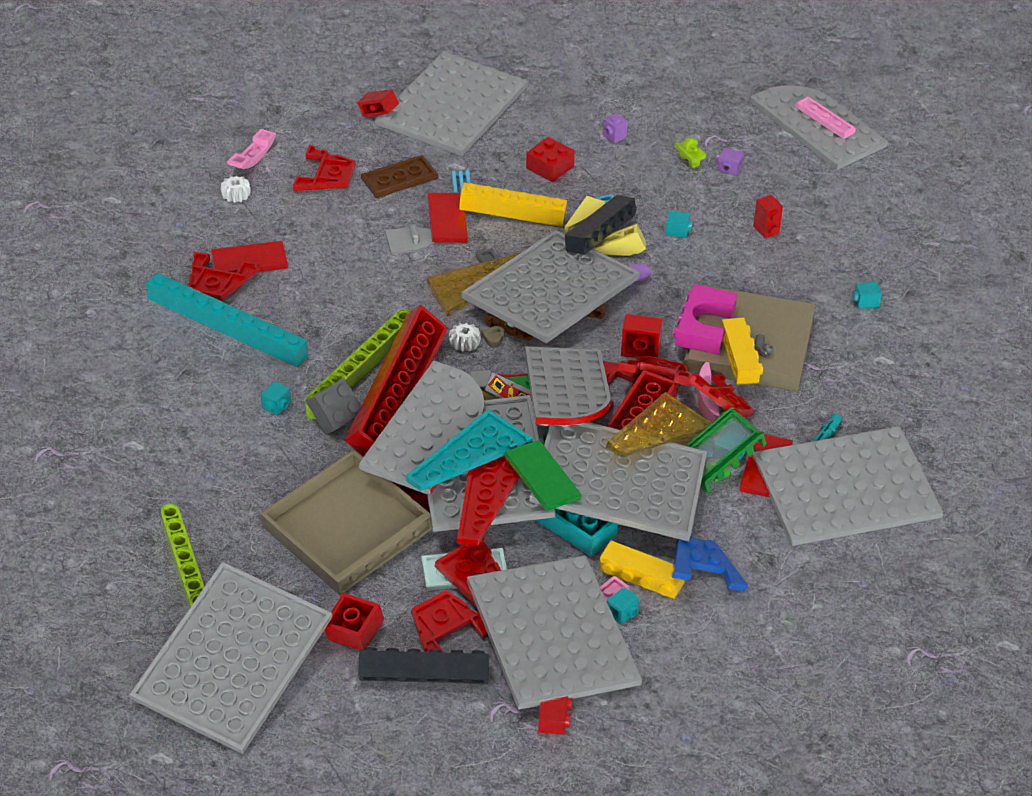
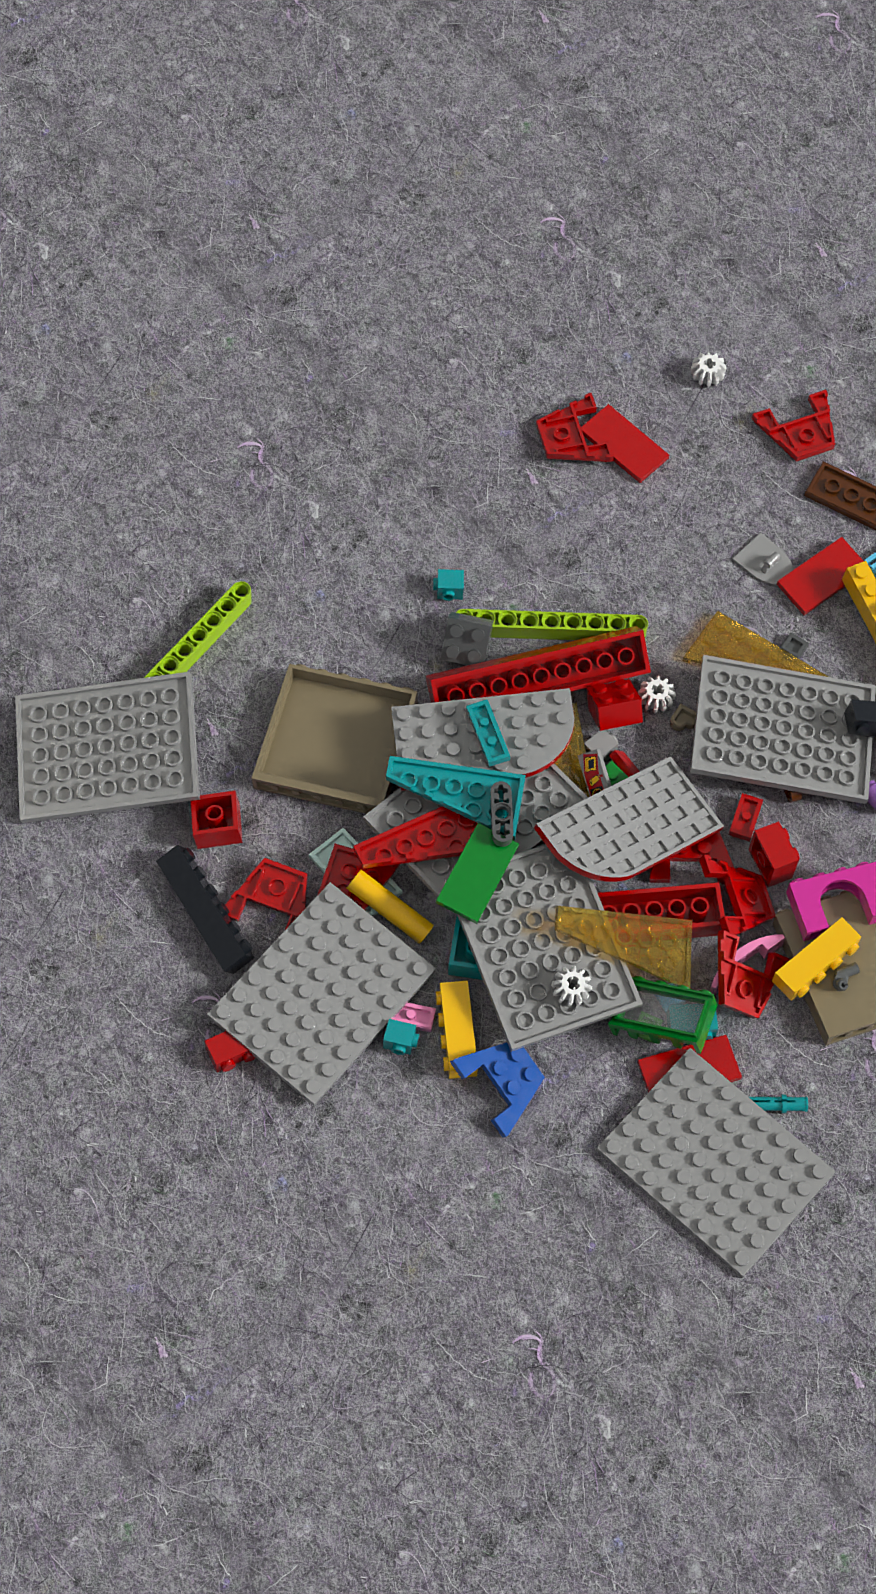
camera: 55 degrees right, 20 degrees up
teal brick [146,273,308,367] -> none
bright pink slope [227,129,276,169] -> none
none -> yellow brick [346,870,434,944]
none -> teal plate [466,699,510,767]
none -> dark grey beam [490,781,513,847]
none -> white gear [551,966,592,1006]
none -> red brick [587,679,643,731]
none -> red plate [728,793,763,842]

